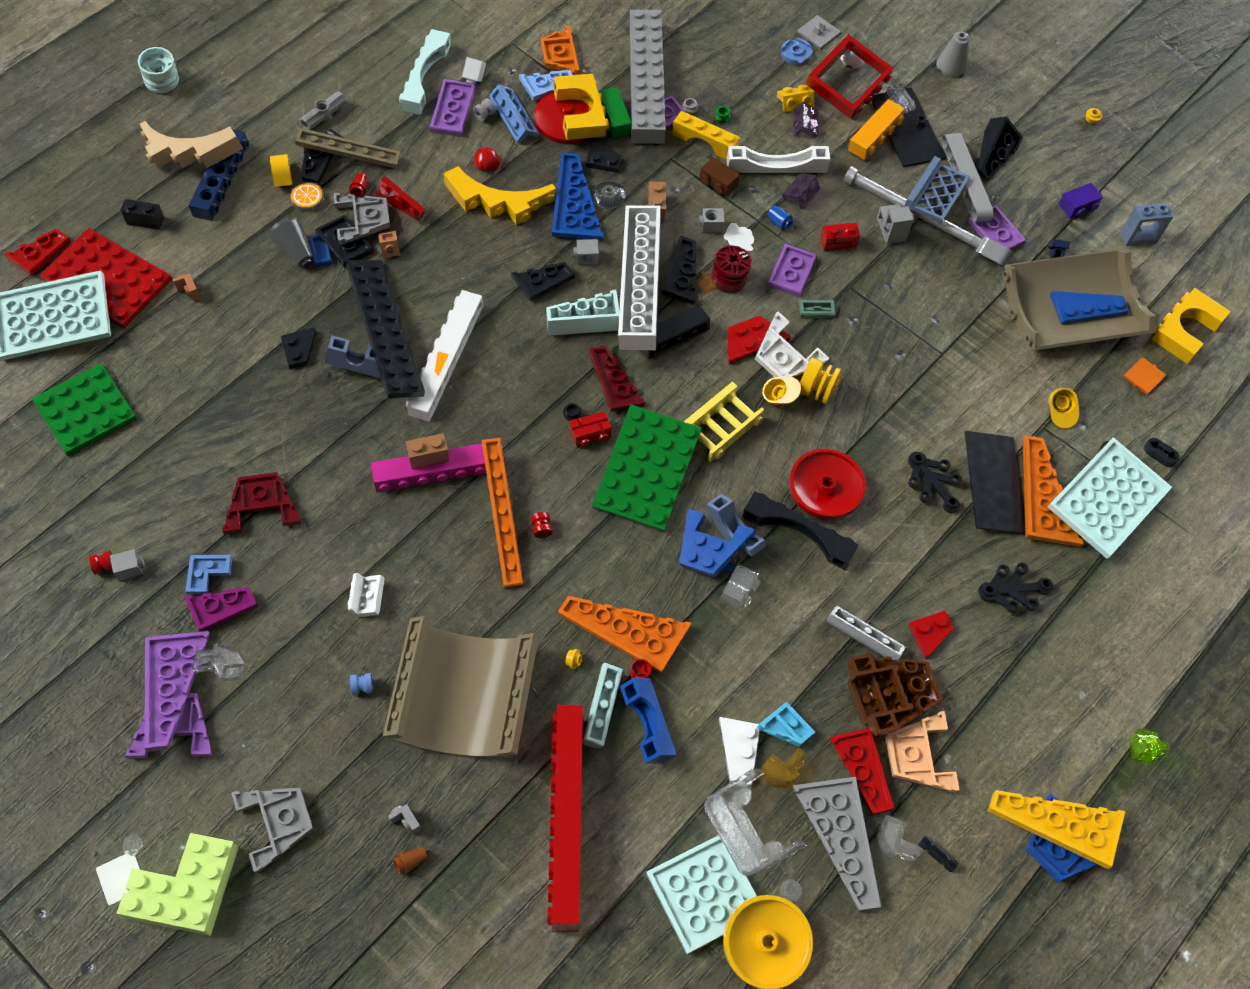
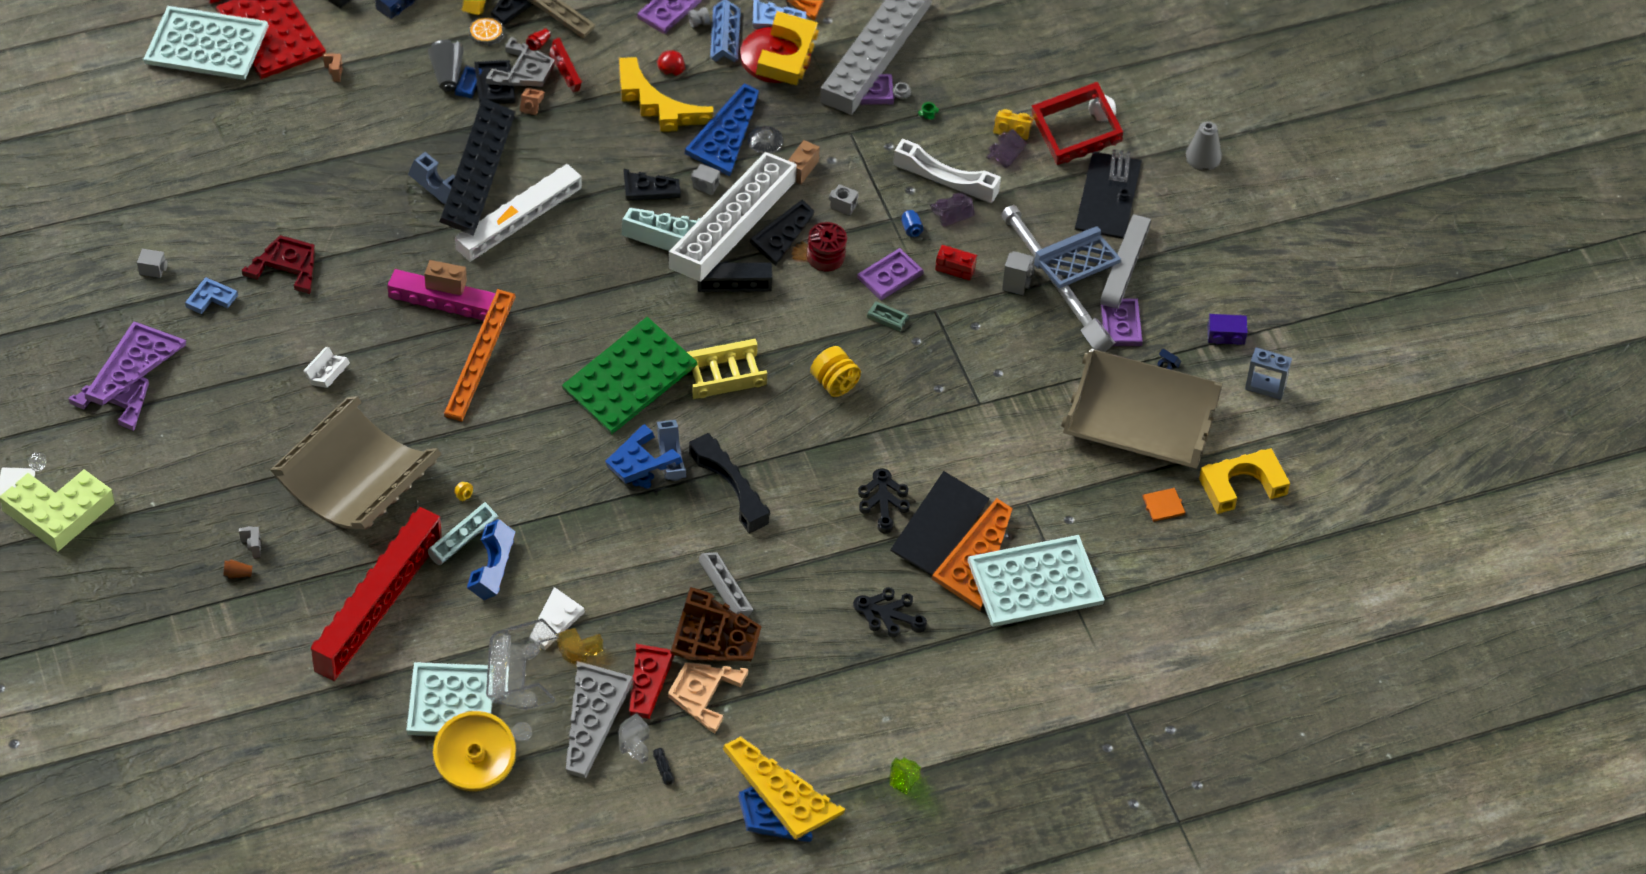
camera: 30 degrees right, 10 degrees down
green plate [32,363,137,456] -> none
red wheel [89,550,113,575] -> none
magenta wing [184,587,258,632] -> none
clear brick [192,644,245,681] -> none
light grey wing [231,788,314,874] -> none
black wing [280,327,317,369] -> none
medium blue wheel [350,673,374,695] -> none
red wheel [531,512,553,538] -> none
orange wing [558,596,692,674] -> none
black plate [563,403,582,421] -> none
red brick [569,411,612,447] -> none
black wing [586,139,622,173] -> none
dark red wing [588,346,646,412] -> none
green brick [599,87,632,138] -> none
red wheel [630,659,652,679] -> none
yellow arch [672,111,740,159] -> none
reddish brown brick [699,157,740,197] -> none
clear brick [720,564,761,611] -> none
white sticker [724,223,754,251] -> none
red wing [727,315,791,364] -> none
white wing [755,312,829,378] -> none
medium azure wing [757,702,815,747] -> none
yellow cap [763,377,801,405] -> none
medium blue tile [781,38,813,65] -> none
red dish [789,449,866,520] -> none
light grey piece [797,15,841,49] -> none
light orange brick [848,99,905,160] -> none
red wing [908,610,954,659] -> none
black wedge [978,116,1023,181] -> none
yellow cap [1048,388,1079,428] -> none
blue wing [1050,291,1129,324] -> none
yellow plate [1086,108,1102,124] -> none
black beam [1144,438,1180,467] -> none

